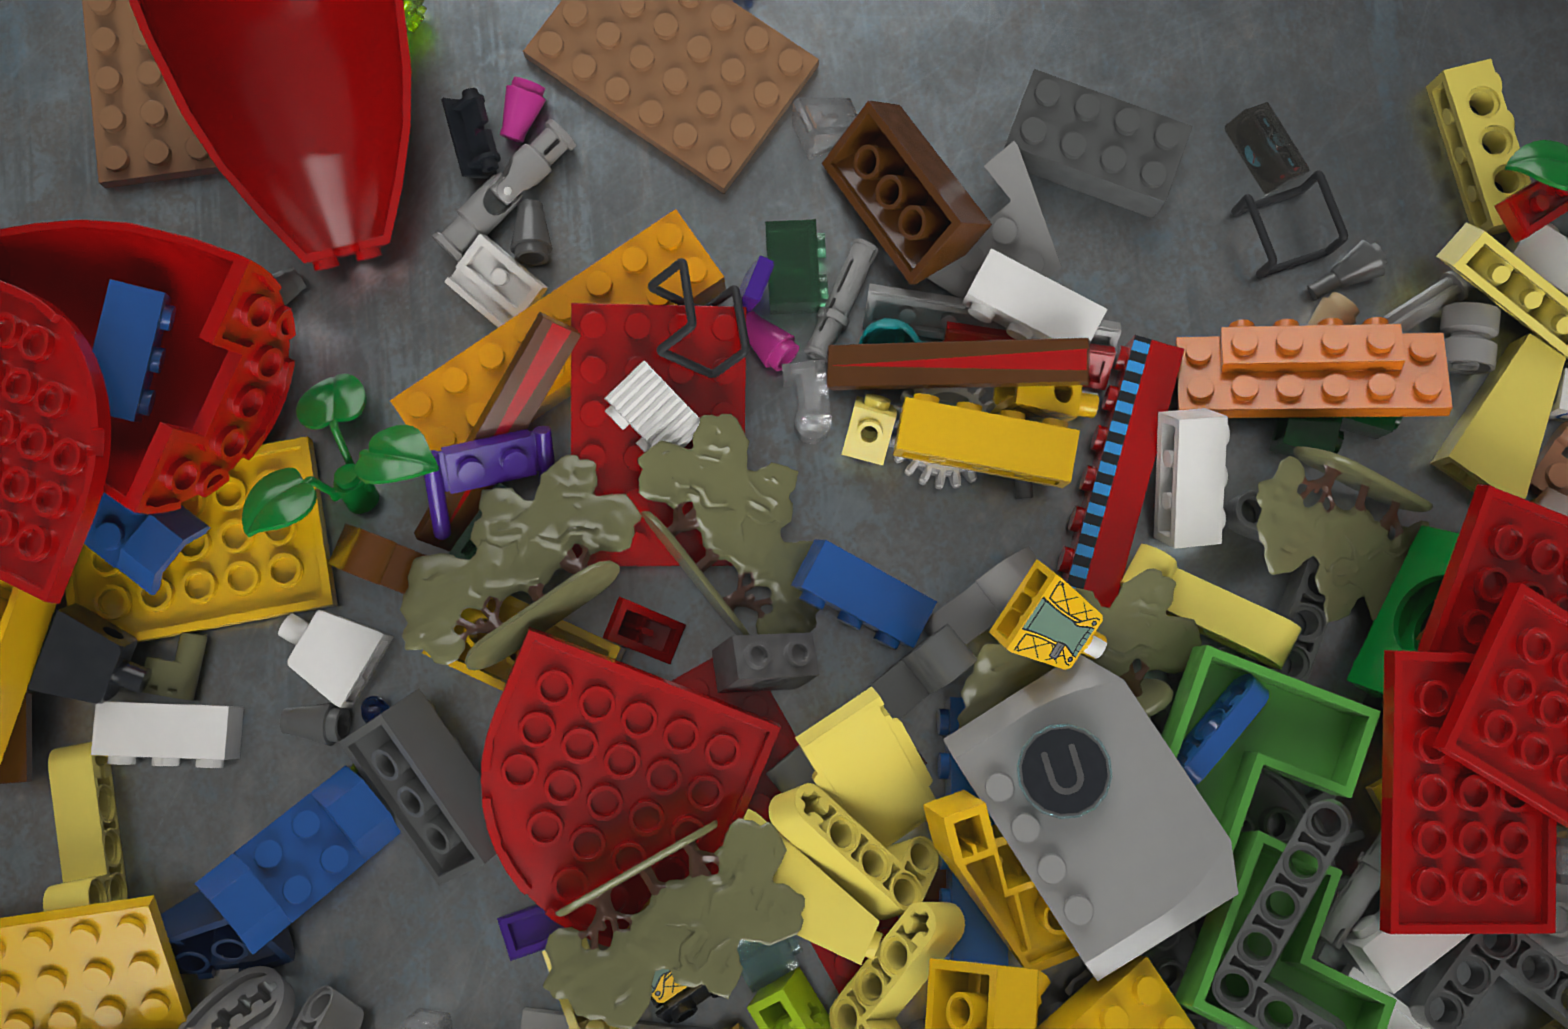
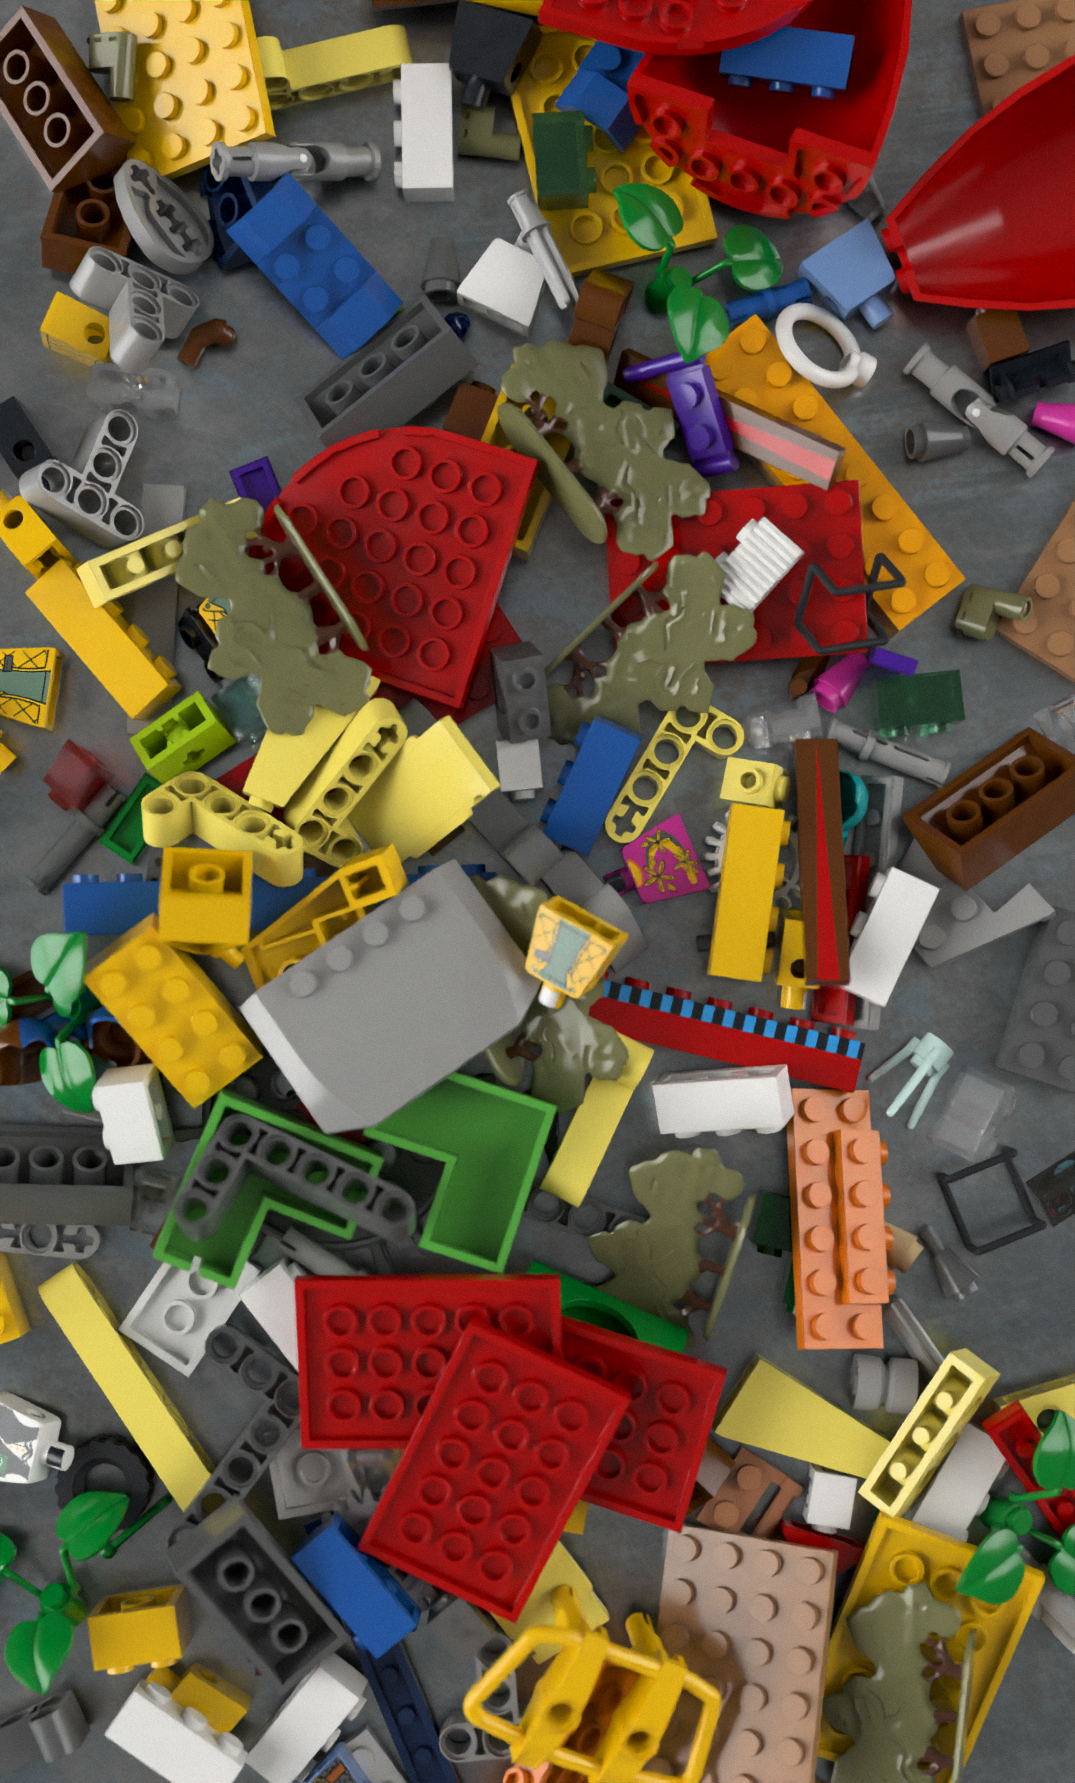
camera: 85 degrees right, 5 degrees up
white plate [444,234,548,327] -> none
red slope [602,596,686,664] -> none
black tile [1016,724,1113,819] -> none
blue beam [1177,674,1269,786] -> none
none -> reddish brown arm [176,318,236,369]
none -> light grey piece [210,142,381,181]
none -> reddish brown brick [442,381,498,441]
none -> white brick [495,738,543,801]
none -> light grey axle [507,189,580,310]
none -> clear green brick [532,110,596,211]
none -> dark pink torso [603,813,710,905]
none -> light yellow beam [604,705,744,845]
none -> blue pin [724,278,812,328]
none -> white piece [775,303,877,389]
none -> reddish brown bar [789,655,831,701]
none -> medium blue torso [797,218,896,330]
none -> light aqua plant [866,1032,954,1130]
none -> clear brick [927,1064,1017,1164]
none -> olive piece [955,584,1033,641]
none -> reddish brown brick [966,308,1030,374]

